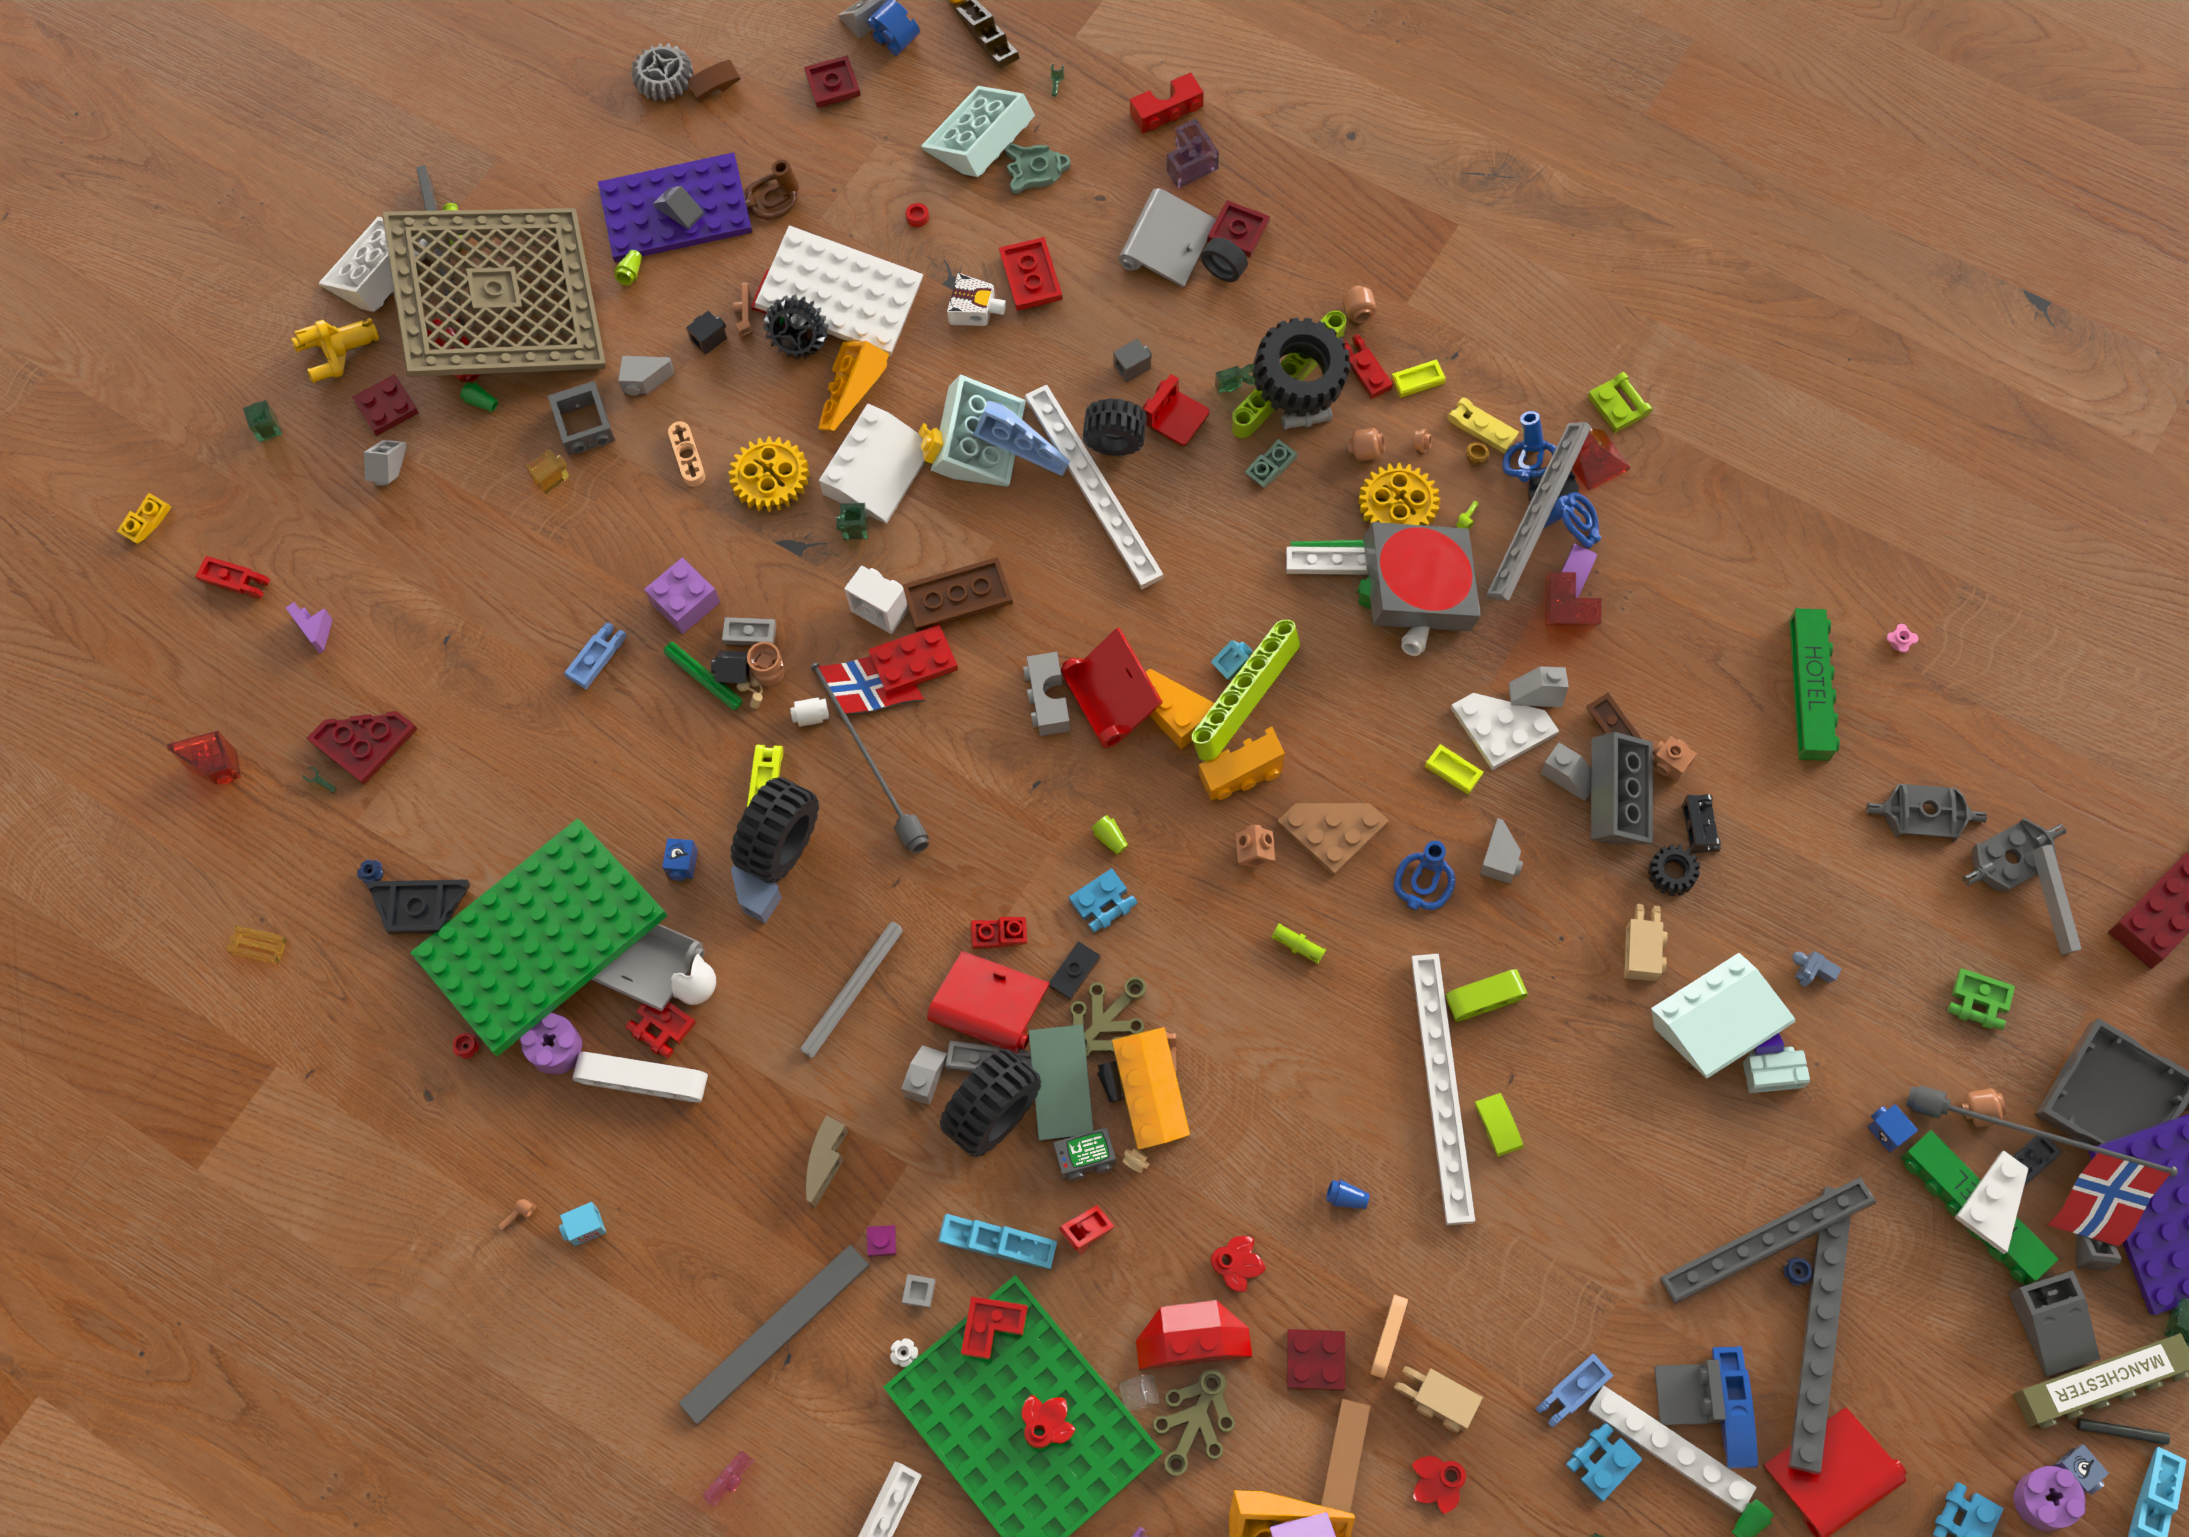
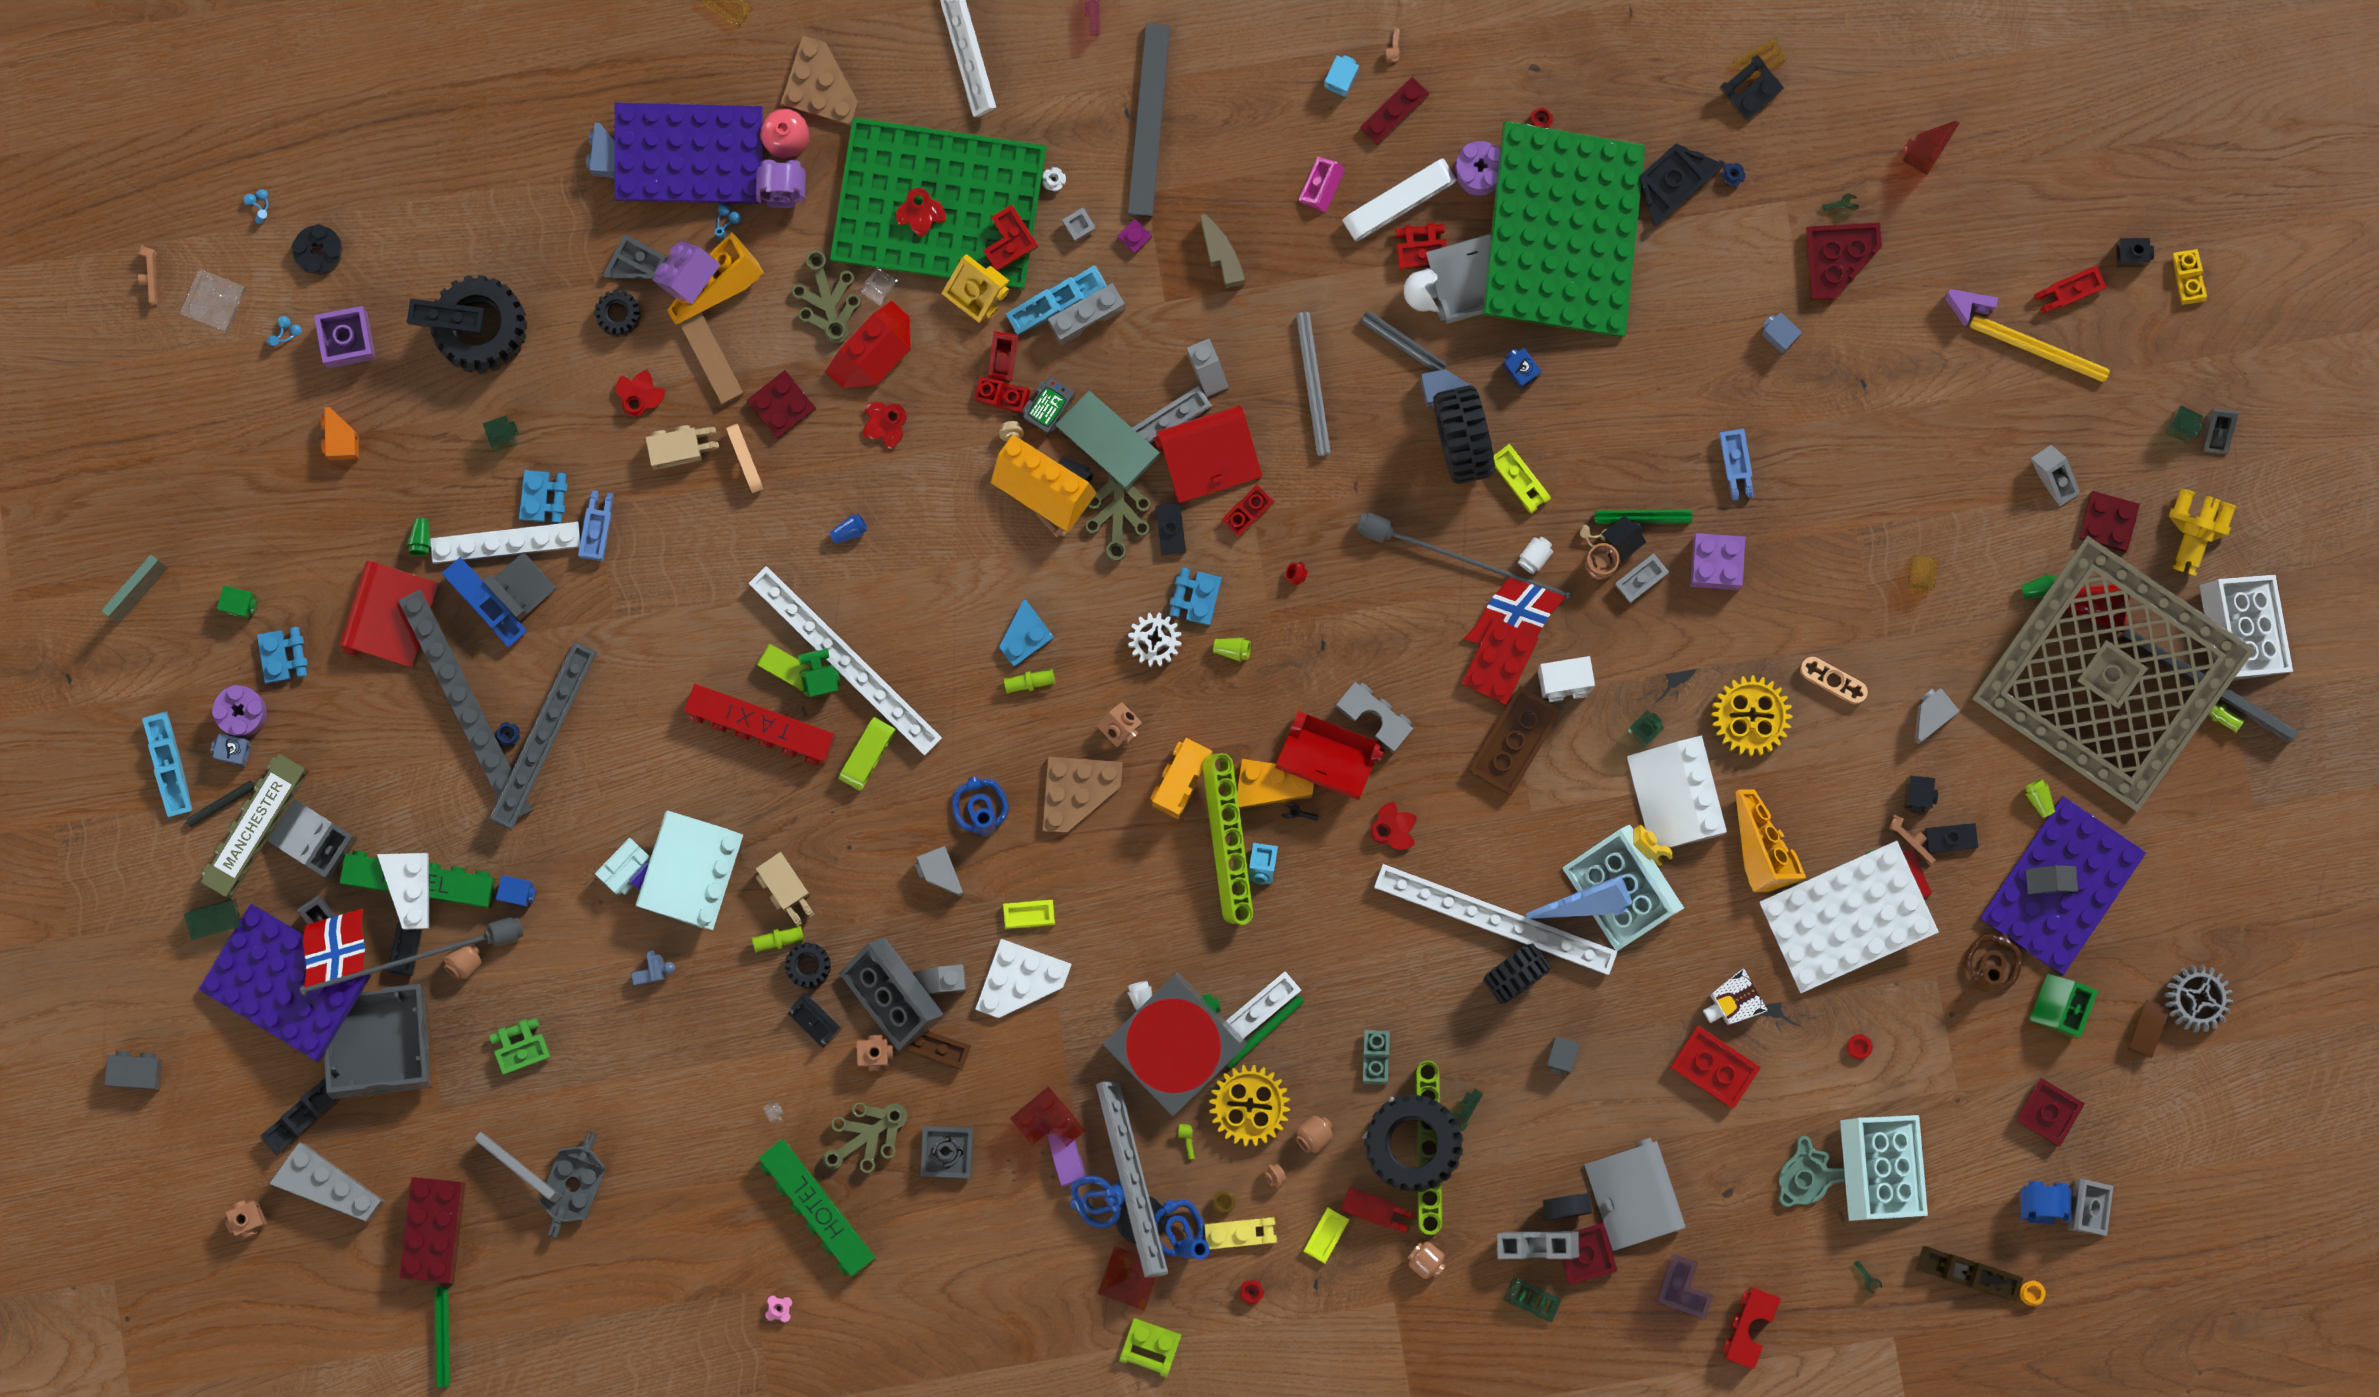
camera: 135 degrees right, 15 degrees up
dark grey window [548,381,615,455] -> none
black gear [763,294,829,360] -> none
black tyre [940,1049,1041,1157] -> none
red bracket [1143,374,1210,446] -> none
light grey slope [1508,666,1569,707] -> none
dark grey plate [1866,784,1987,842] -> none
none -> red brick [684,683,836,766]
none -> lime pin [752,926,804,953]
none -> clear plate [762,1101,784,1124]
none -> green brick [798,648,840,697]
none -> olive plant [823,1102,908,1173]
none -> dark grey plate [920,1126,973,1179]
none -> yellow plate [941,254,1009,323]
none -> red slope [974,376,1031,414]
none -> dark azure wing [999,599,1054,668]
none -> light grey arch [1048,283,1125,345]
none -> white gear [1128,613,1182,667]
none -> red plate [1239,1280,1264,1305]
none -> black hand [1281,803,1318,821]
none -> red plate [1285,562,1308,586]
none -> dark pink slope [1298,157,1345,212]
none -> dark red plate [1360,77,1429,146]
none -> dark grey axle [1361,311,1446,372]
none -> red plate [1370,802,1417,850]
none -> light grey arch [1497,1231,1579,1259]
none -> clear green slope [1503,1278,1562,1323]
none -> black plate [1719,55,1784,120]
none -> sand blue brick [1761,312,1802,354]
none -> black plate [1925,823,1978,853]
none -> yellow axle [1970,315,2110,382]
none -> green slope [2029,974,2098,1039]
none -> black brick [2116,238,2154,268]
none -> dark grey slope [2203,408,2238,455]

